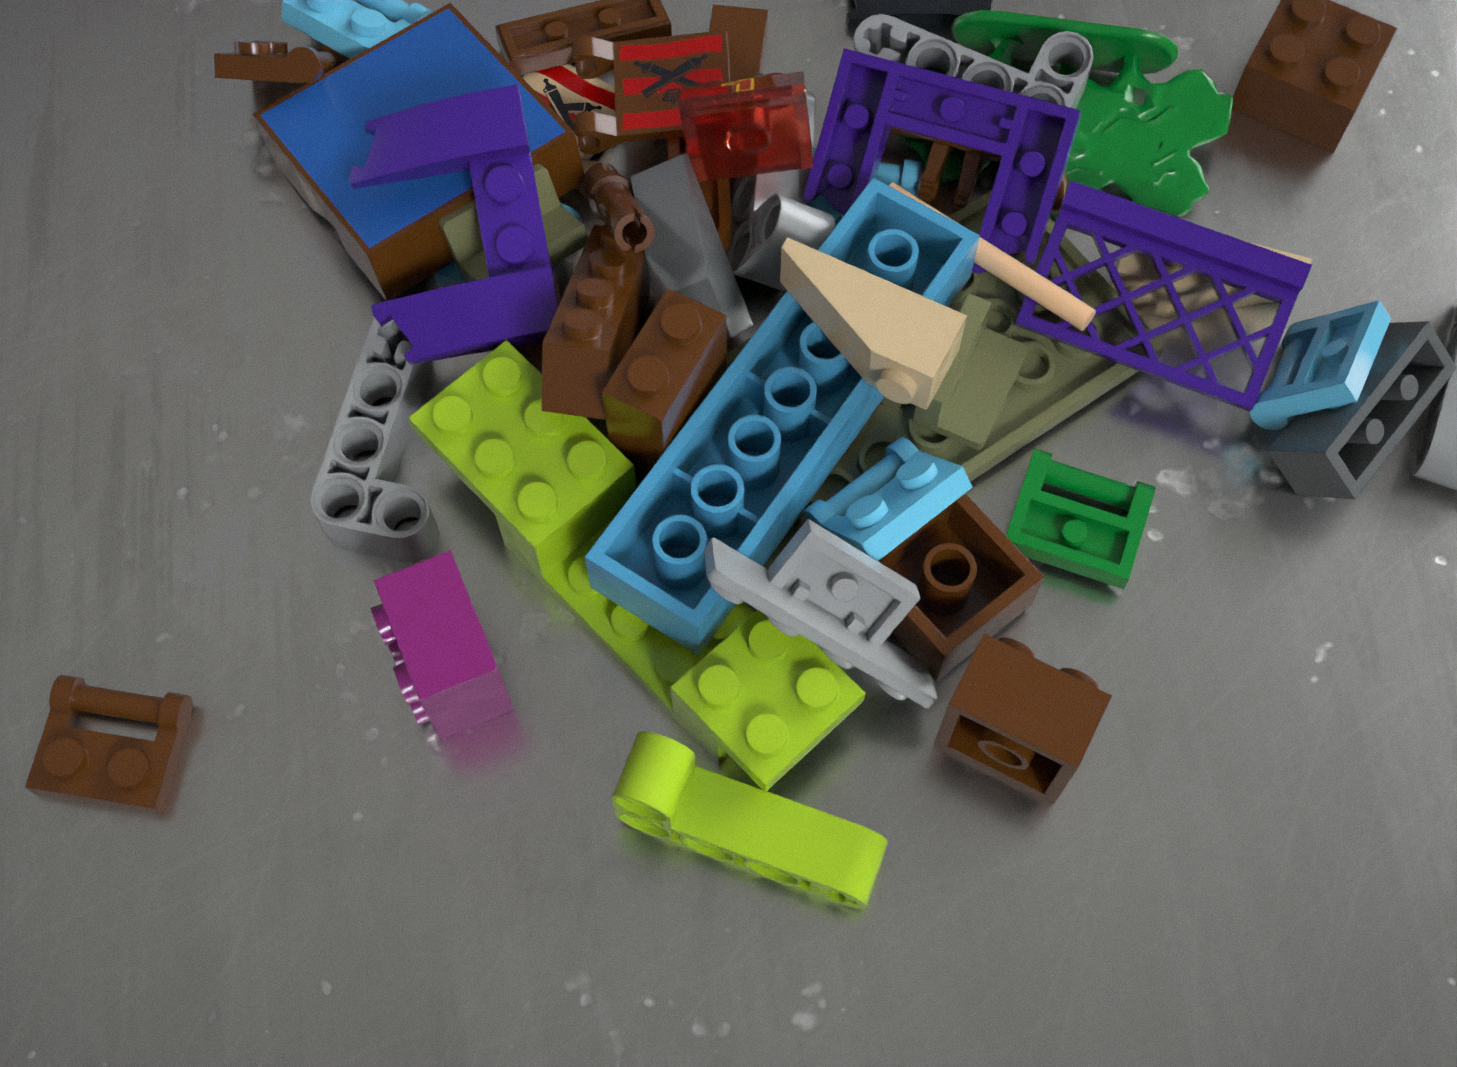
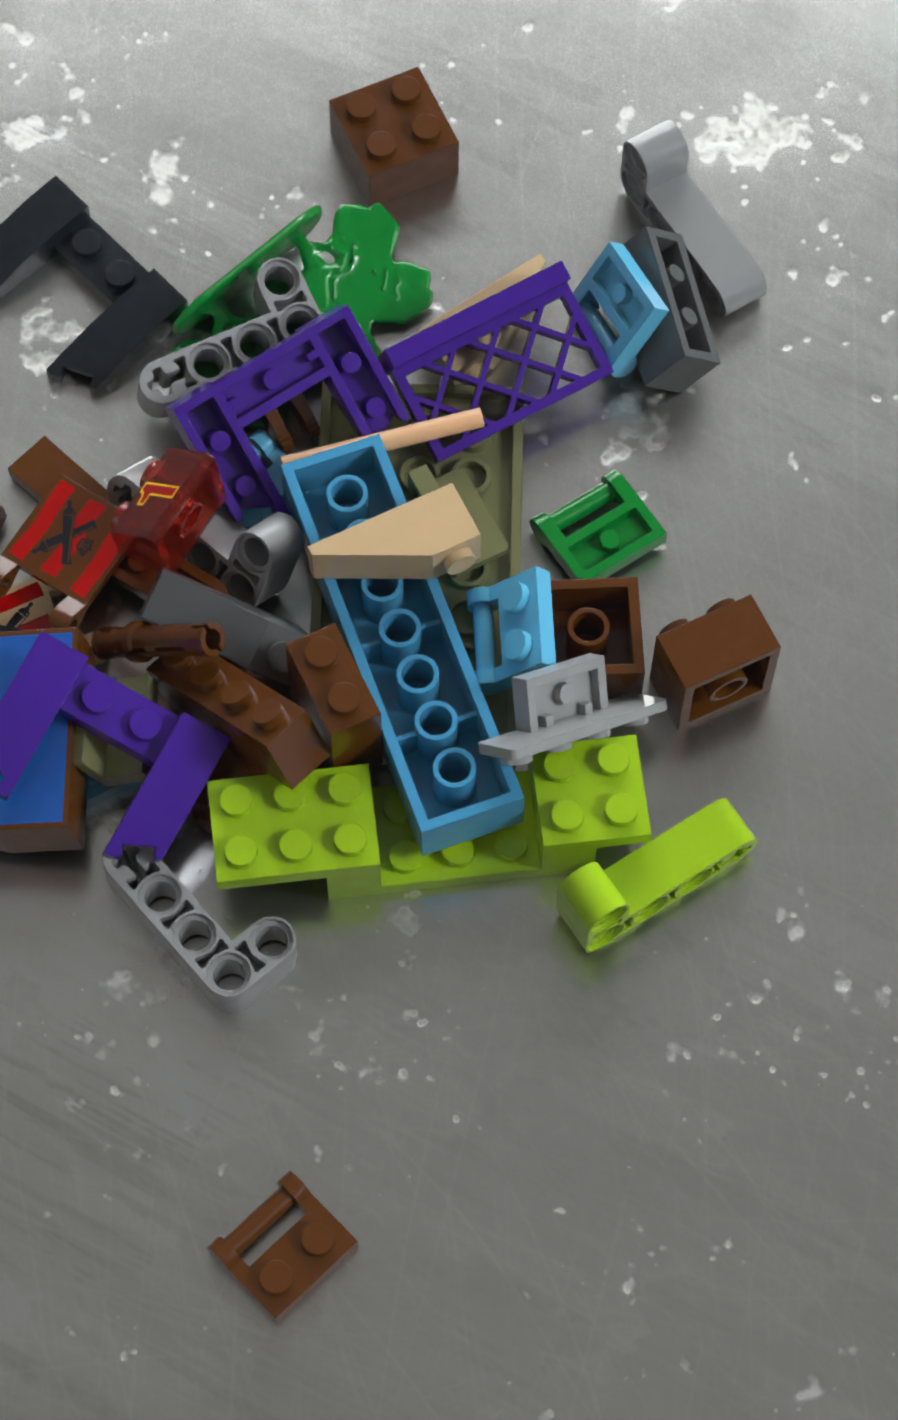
camera: 55 degrees left, 0 degrees up
magenta brick [370,550,514,740] -> none

